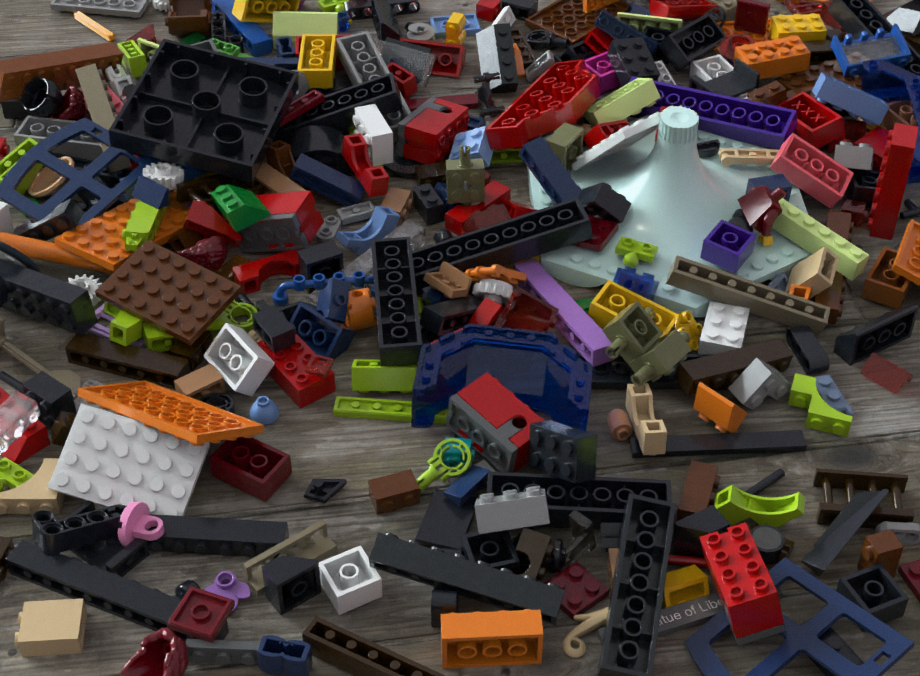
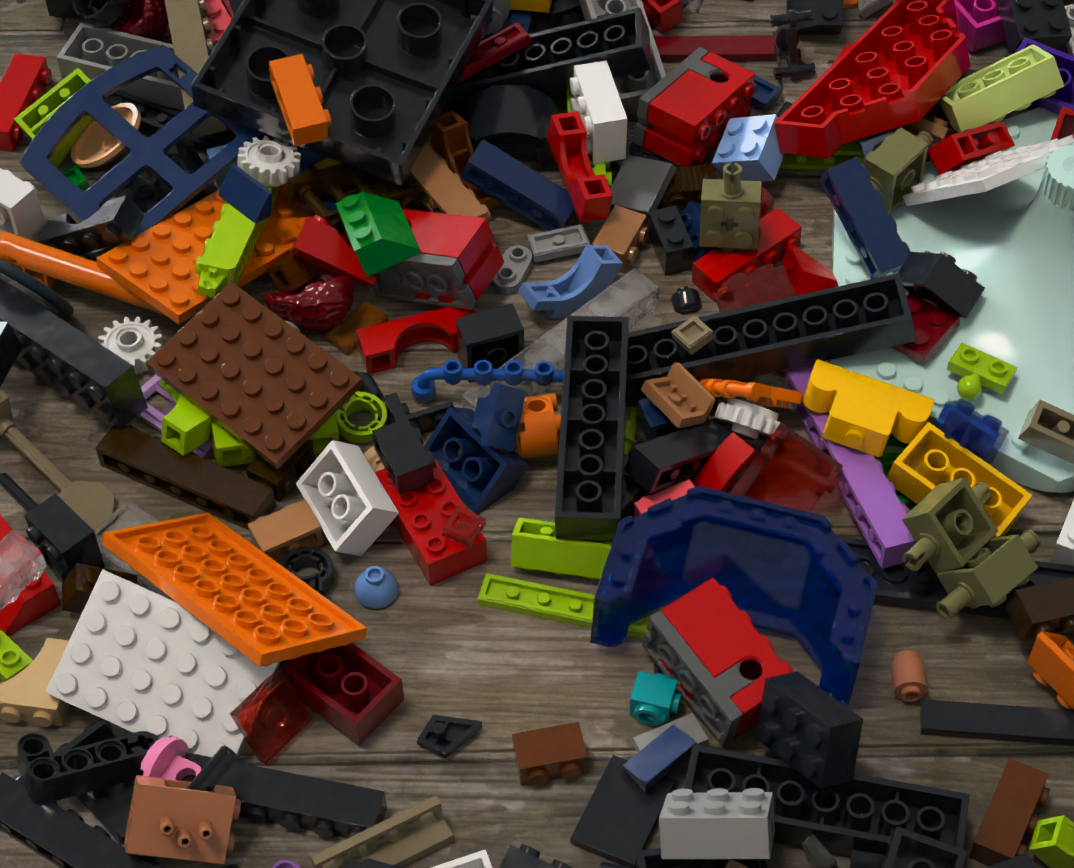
camera: 10 degrees right, 10 degrees up
lime pin [416,438,472,491] -> none
tan arch [625,383,667,456] -> none
yellow dish [675,311,703,352] -> none
none -> nougat piece [124,745,241,864]
none -> clear red tile [230,669,312,764]
none -> orange brick [269,54,332,147]
none -> dark grey tile [610,155,676,216]
none -> dark tan tile [671,315,715,355]
none -> yellow brick [803,359,935,457]

